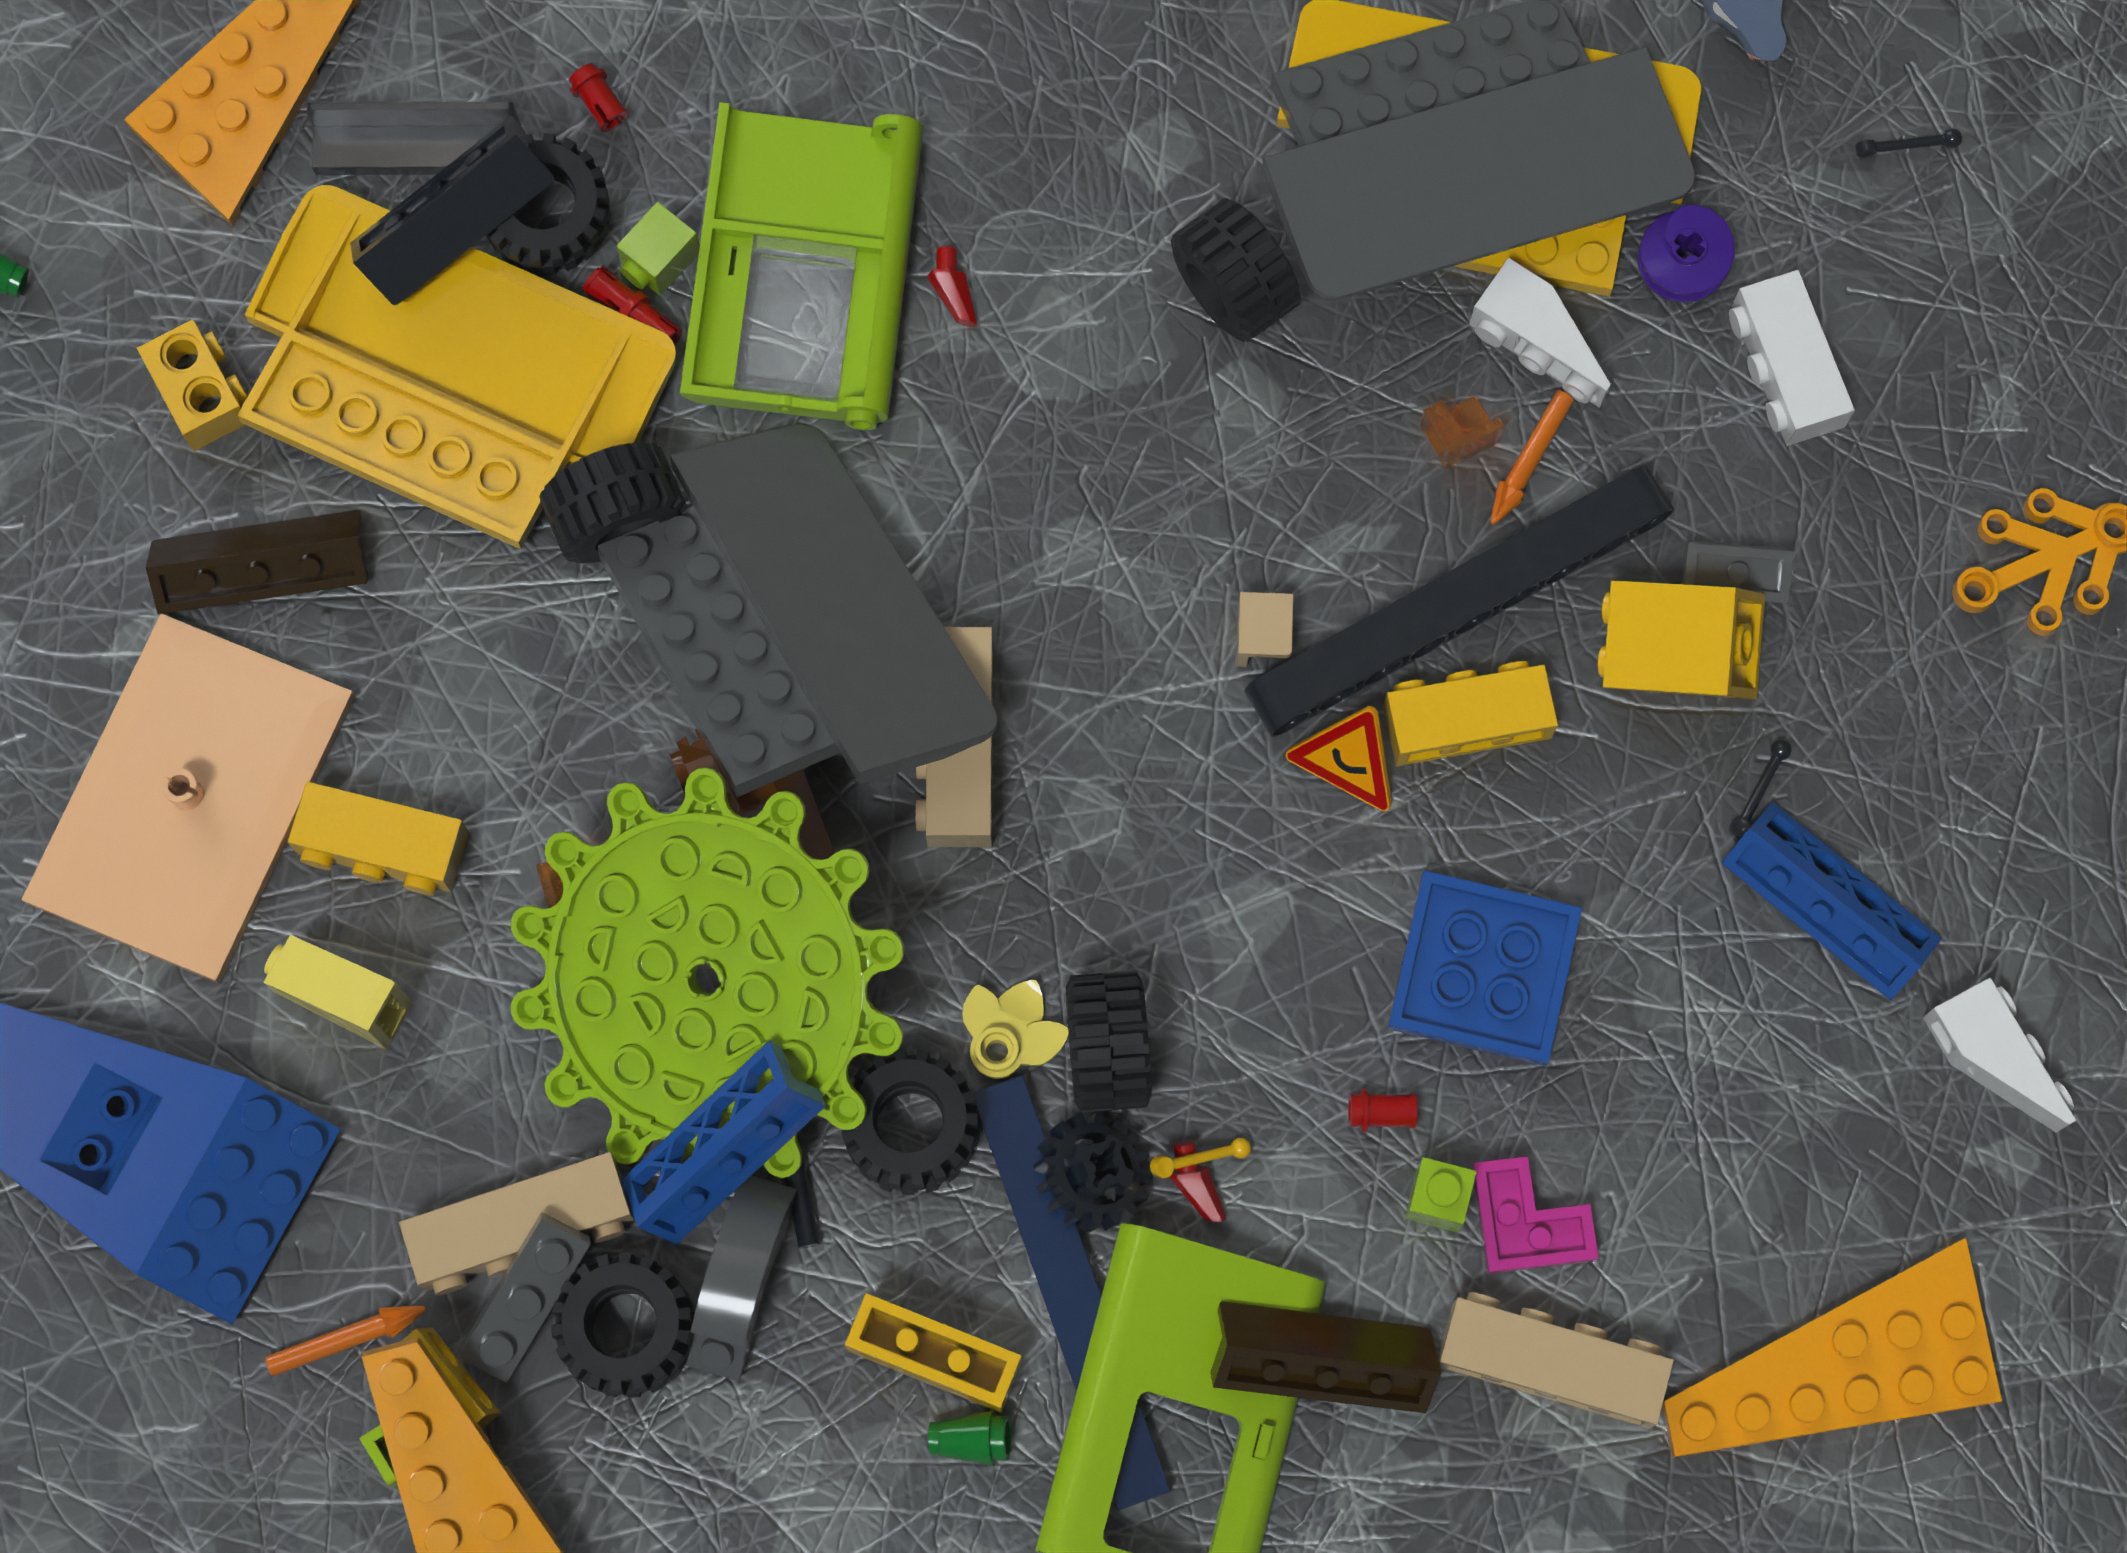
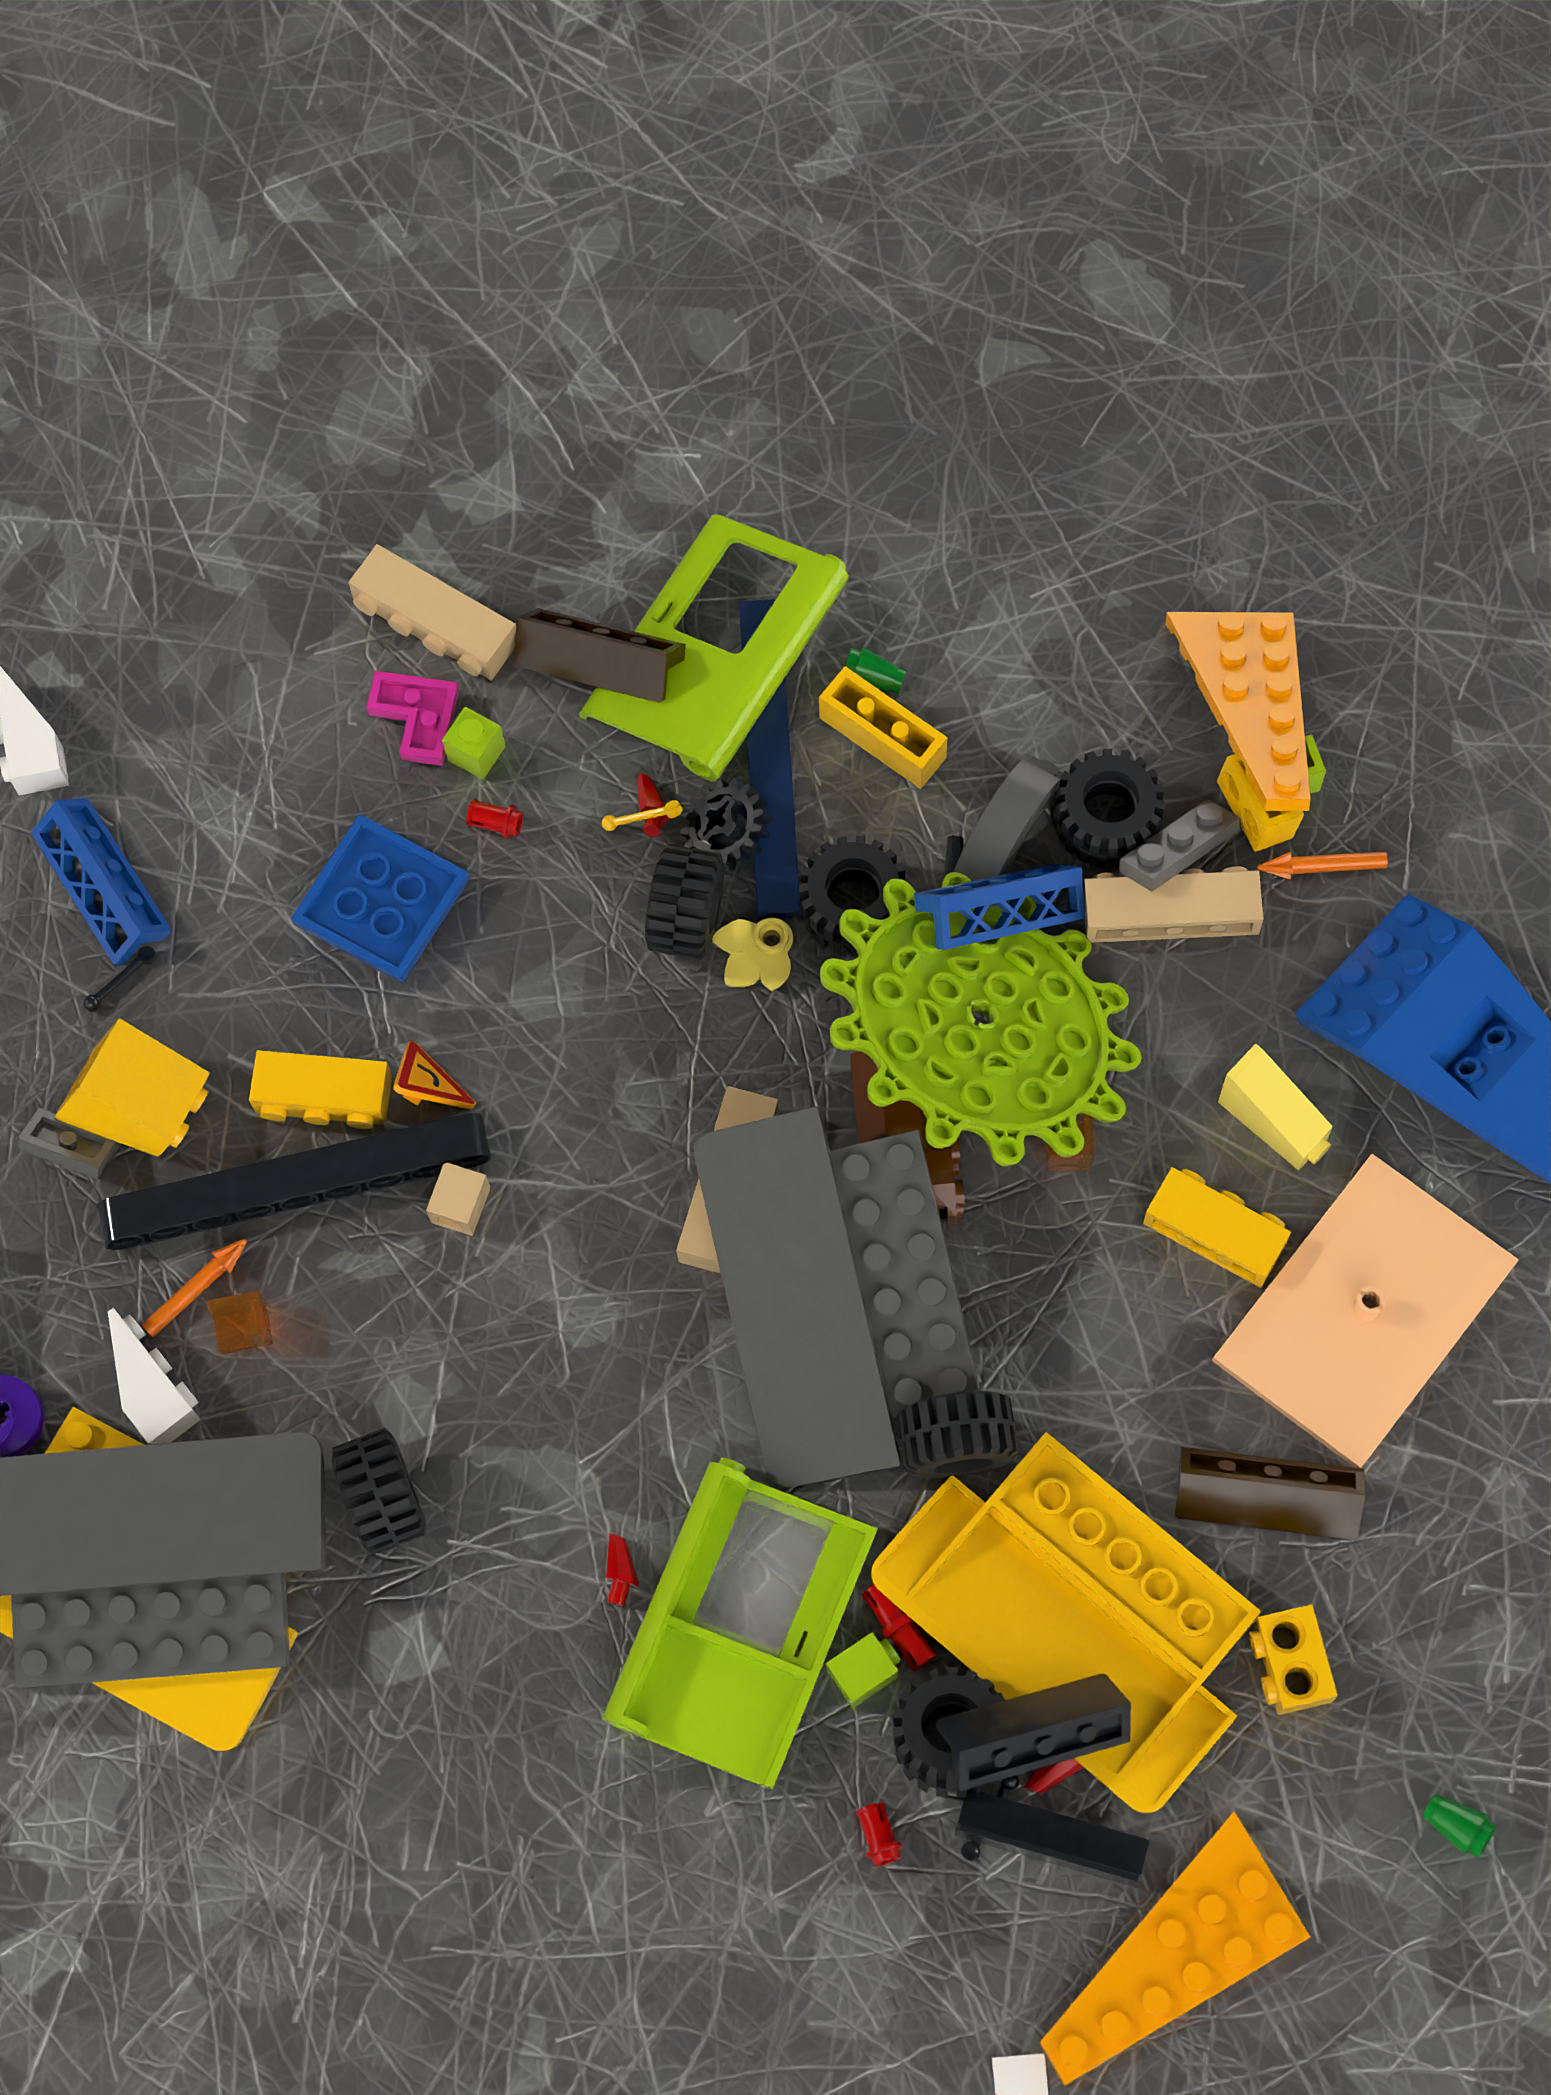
camera: 160 degrees left, 5 degrees down
light orange wing [1662,1237,2002,1458] -> none

